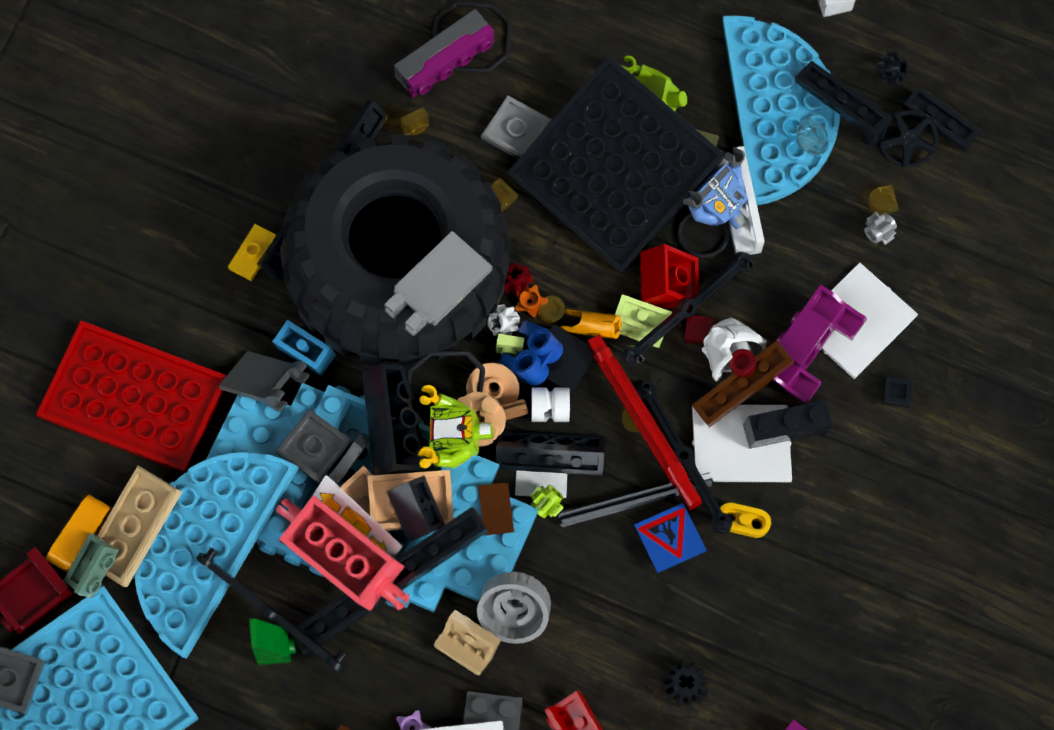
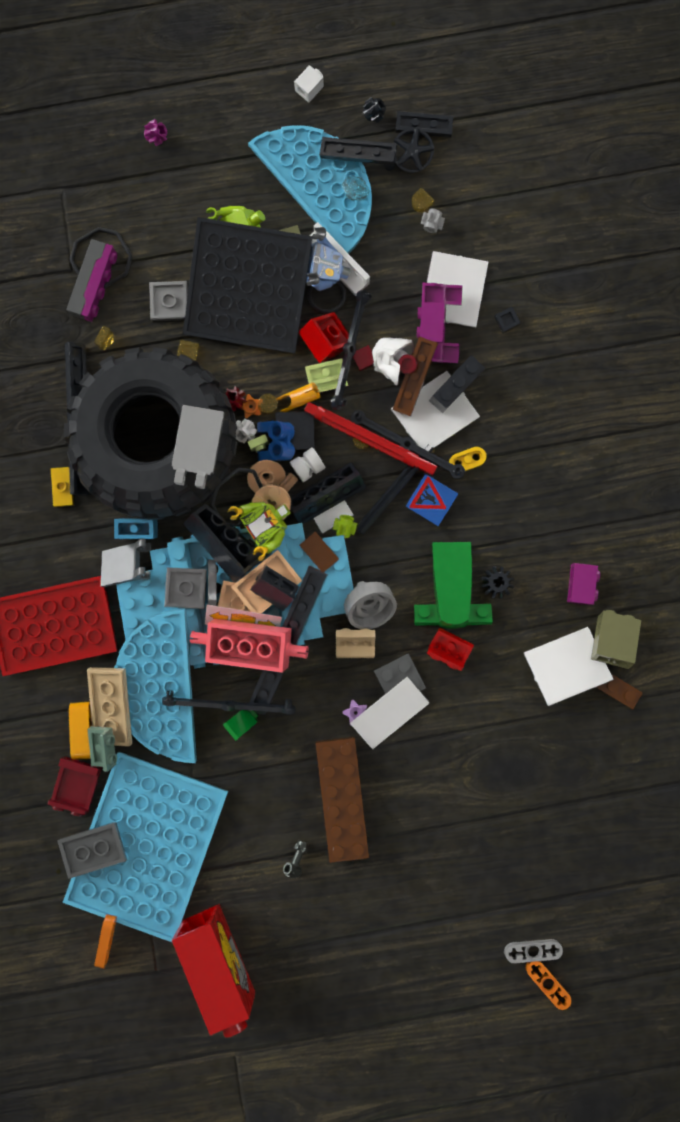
camera: 30 degrees left, 15 degrees up
none -> green slope [414,542,493,629]

